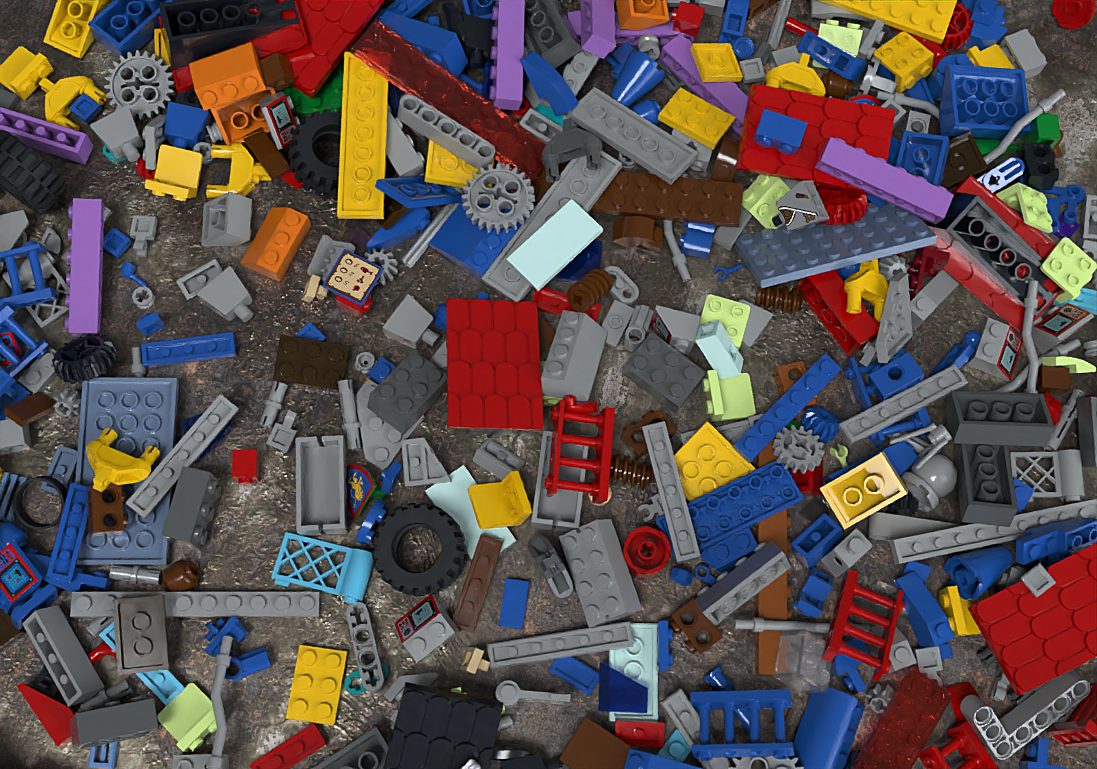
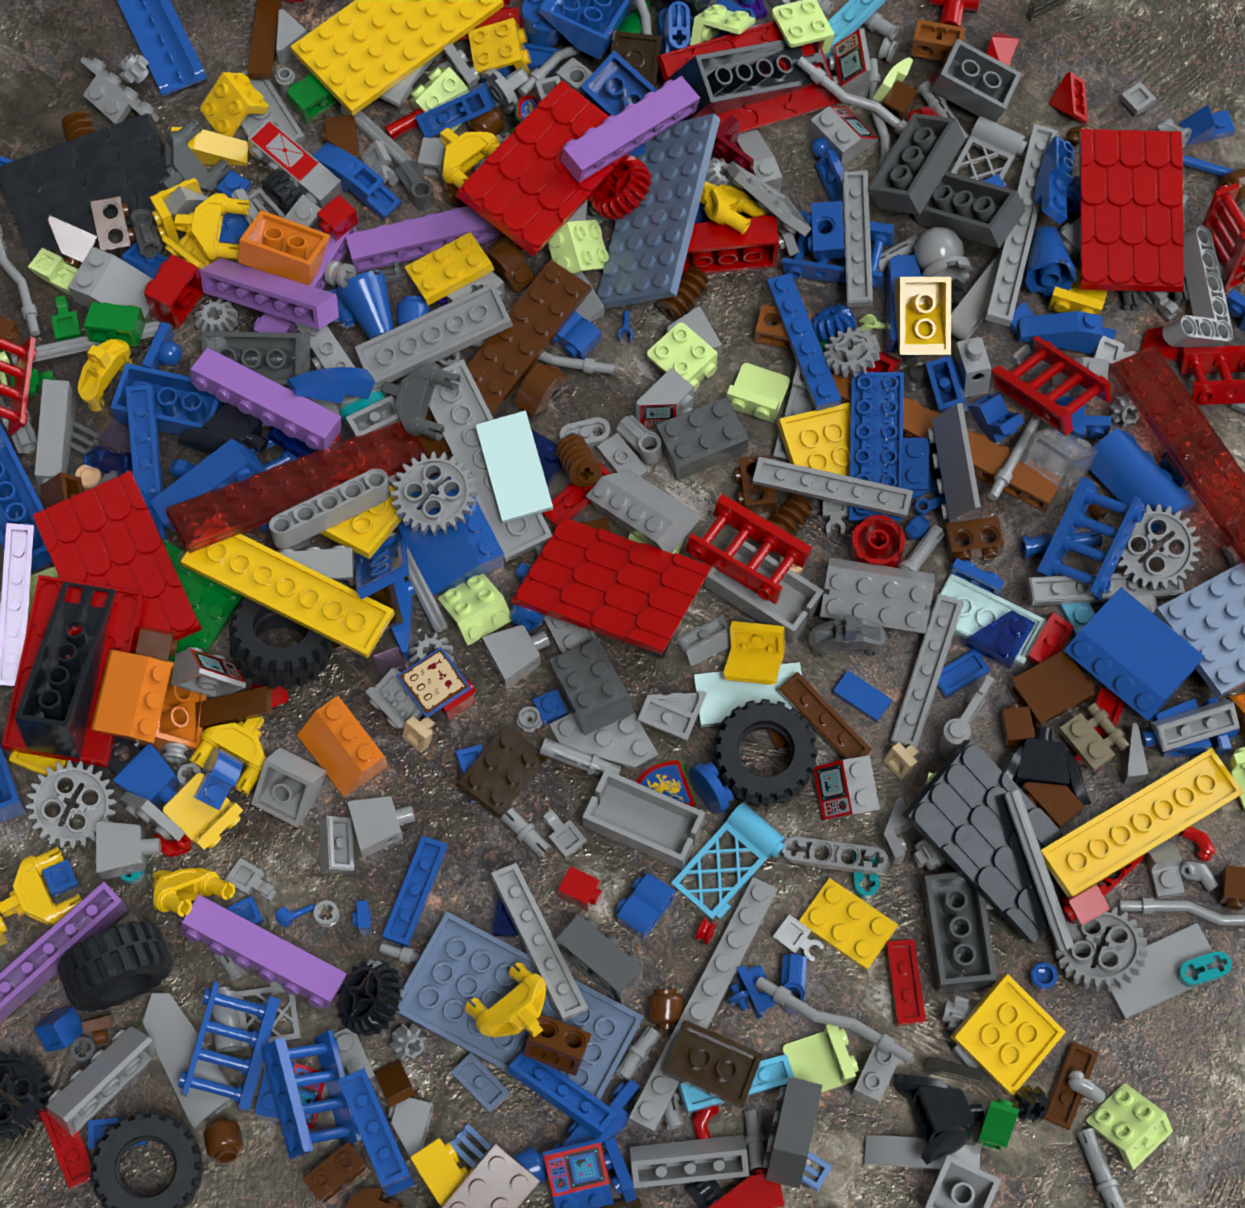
camera: 55 degrees left, 5 degrees down
black tyre [13,476,68,530] -> none
light grey tile [40,227,63,256] -> none
blue plate [380,461,402,495] -> none
red arm [563,395,598,413] -> none
yellow tile [690,43,743,82] -> none
light aqua brick [695,320,744,380] -> none
blue plate [733,37,754,59] -> none
light grey tile [739,58,766,84] -> none
blue brick [752,109,807,155] -> none
light grey torso [772,180,830,231] -> none
light grey plant [889,423,952,469] -> none
light grey tile [1019,563,1056,598] -> none
none -> yellow connector [153,868,235,917]
none -> blue brick [193,747,243,810]
none -> light grey plate [361,140,399,186]
none -> yellowish green bracket [438,574,511,646]
none -> blue brick [615,872,676,940]
none -> red bush [695,917,717,946]
none -> plate [772,914,824,961]
none -> light grey pin [897,525,945,572]
none -> reddish brown brick [999,705,1035,749]

